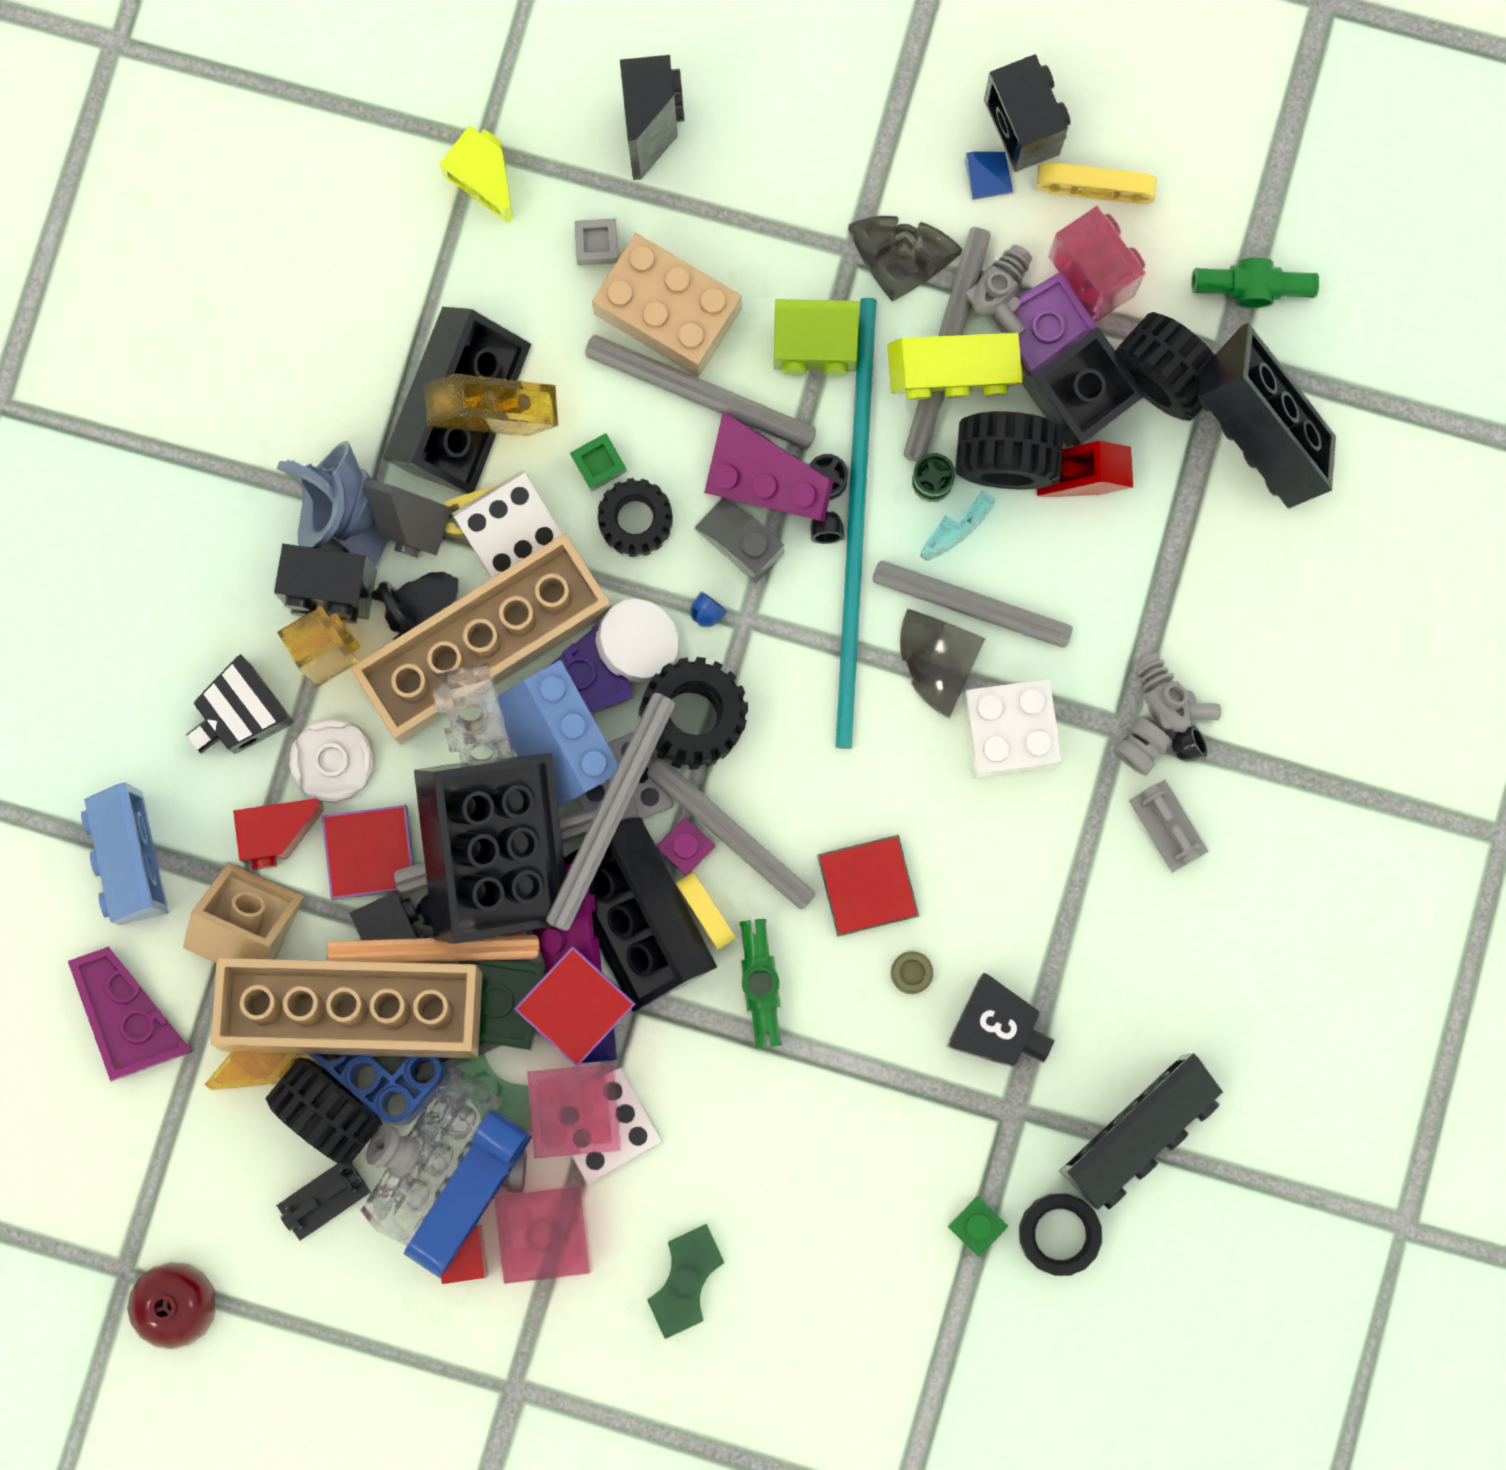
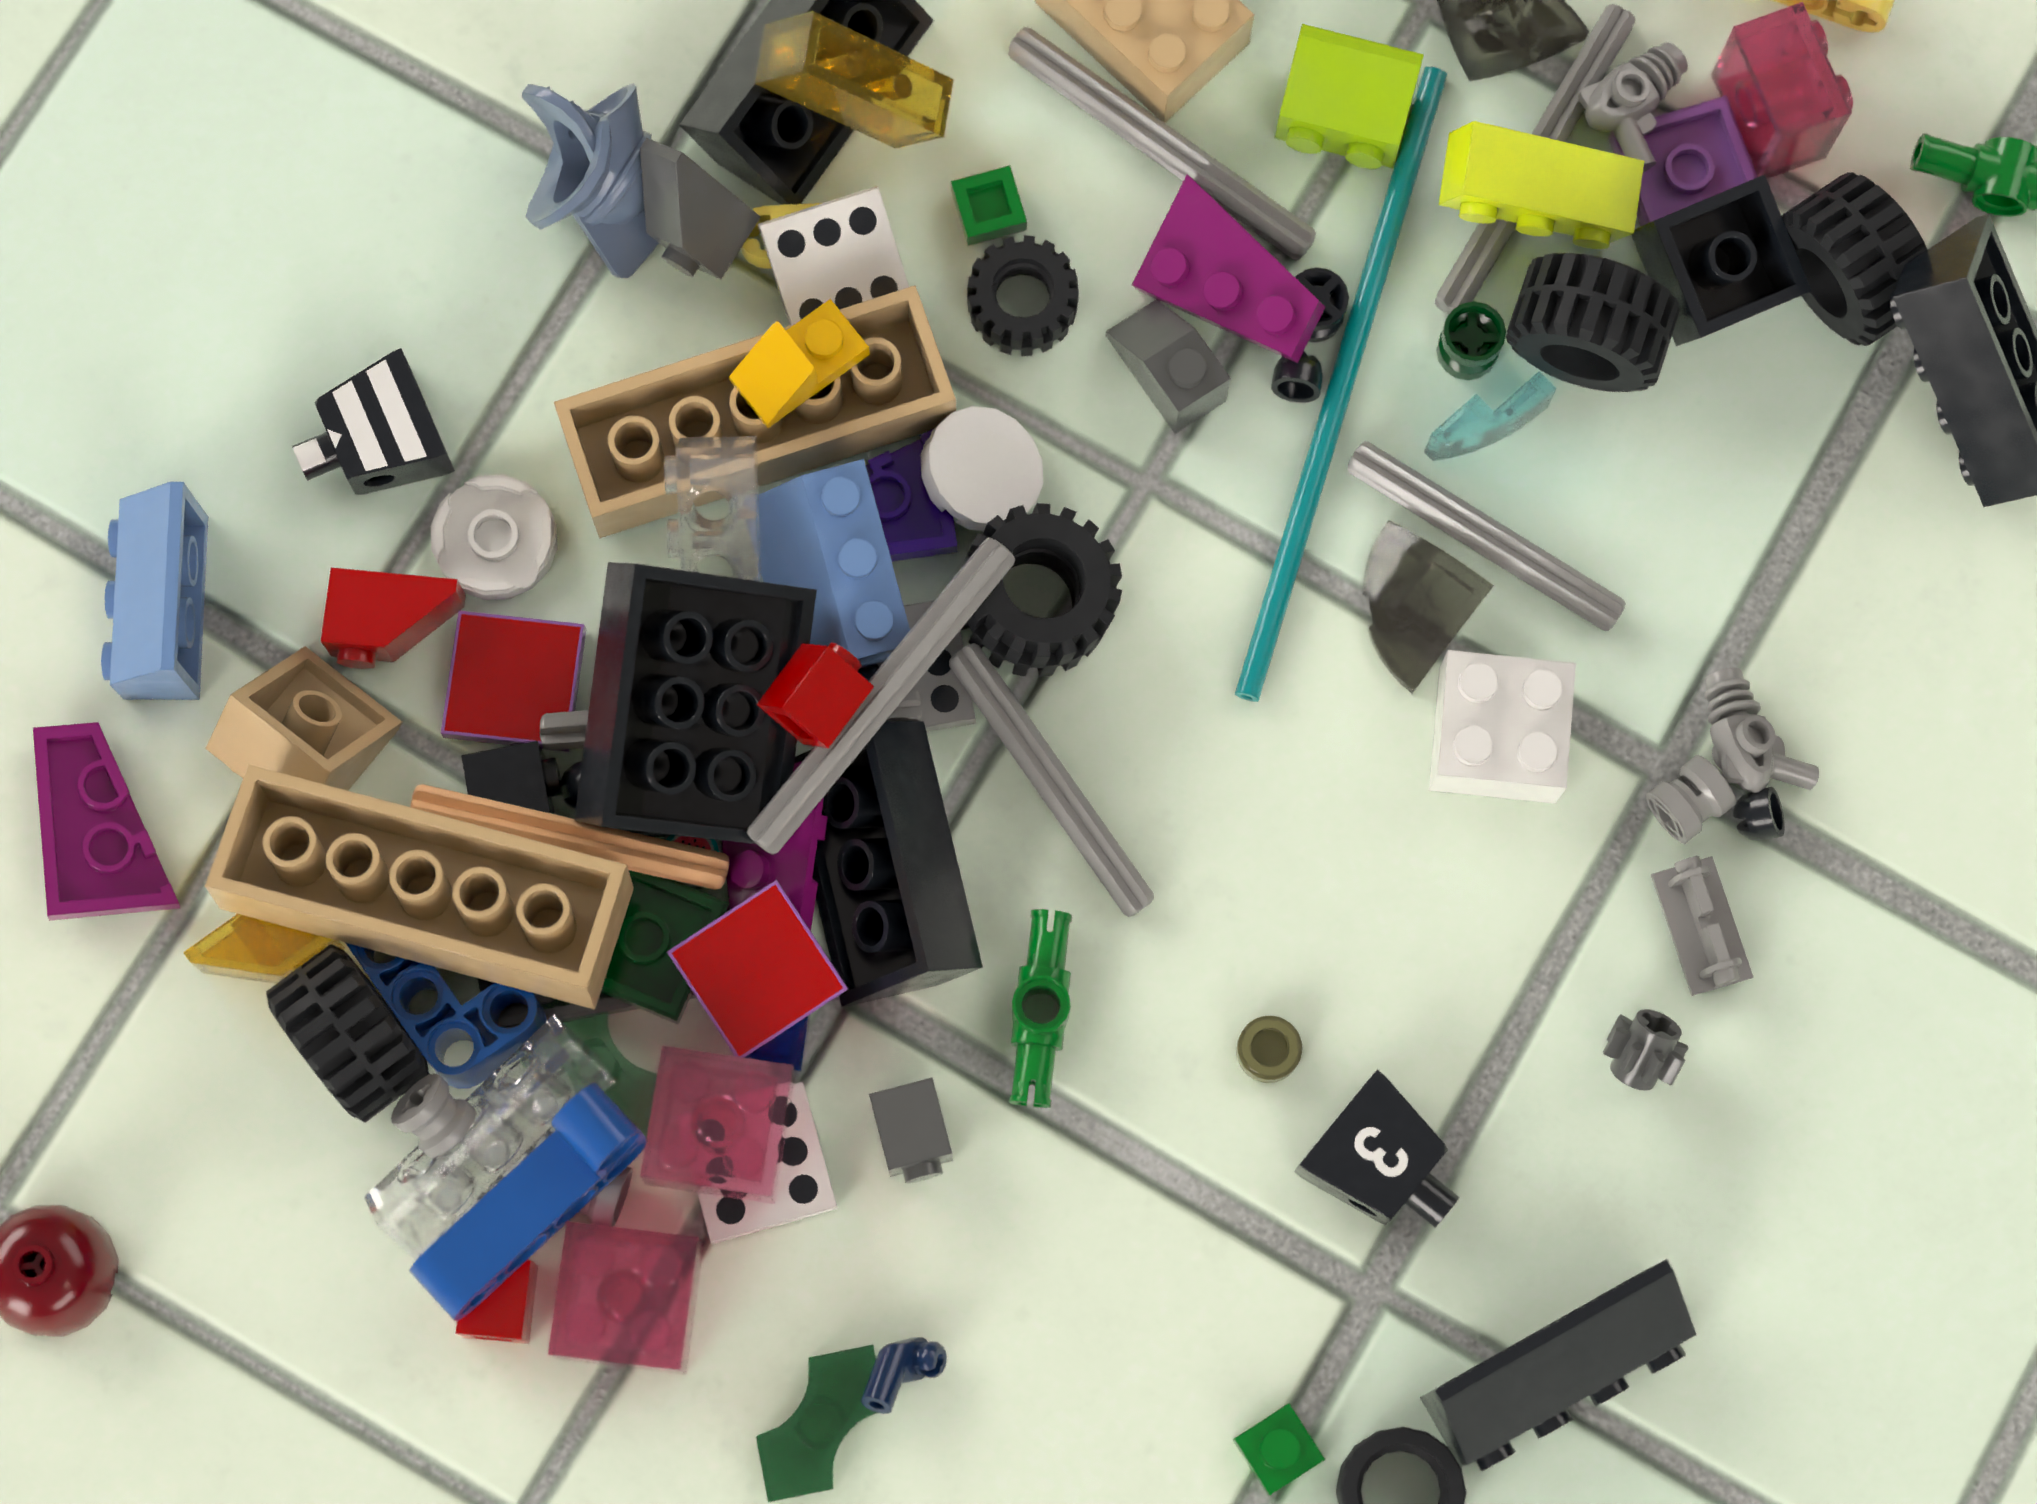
camera: 10 degrees right, 5 degrees down
black brick [274,543,377,624] -> none
black hinge [276,1163,371,1241] -> none
clear yellow brick [277,606,361,687] -> none
black piece [371,572,459,640] -> none
magenta plate [656,817,716,876] -> none
light yellow beam [675,872,736,950] -> none
blue hinge [690,591,727,628] -> none
red tile [817,835,919,937] -> none
red slope [1037,440,1133,497] -> none
none -> yellow slope [729,298,870,428]
none -> red brick [756,642,875,748]
none -> dark blue arm [861,1337,947,1414]
none -> dark grey brick [869,1077,953,1183]
none -> dark grey gear [1603,1009,1689,1091]

